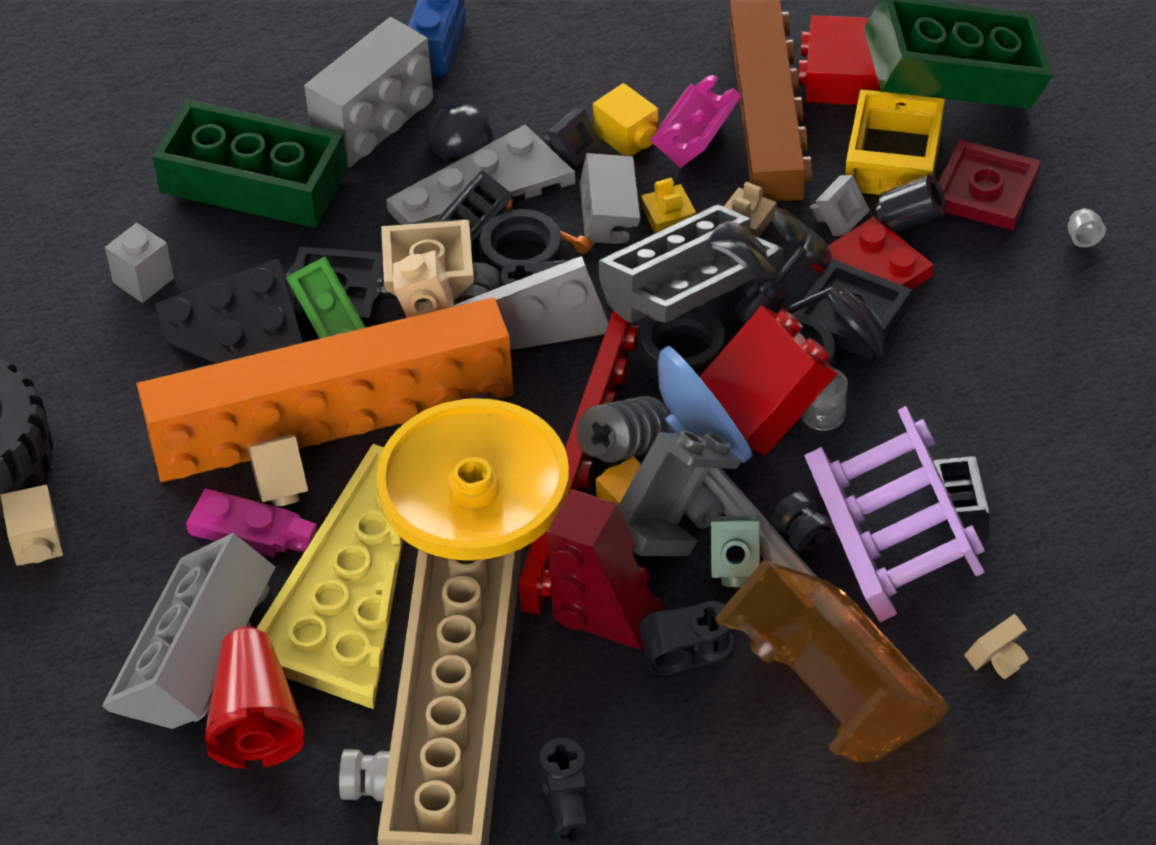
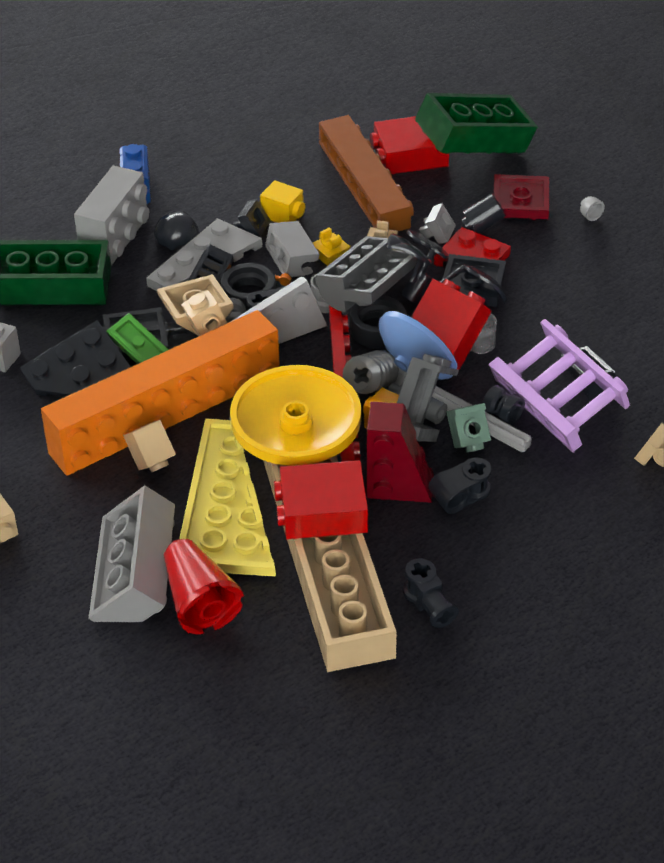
camera: 20 degrees left, 5 degrees down
dark pink hinge [186,488,317,557] -> none
light grey wheel [339,749,390,801] -> none
dark pink hinge [650,76,742,168] -> none
clear orange windscreen [714,560,950,763] -> none
yellow window [846,90,945,195] -> none
none -> red brick [274,460,368,539]

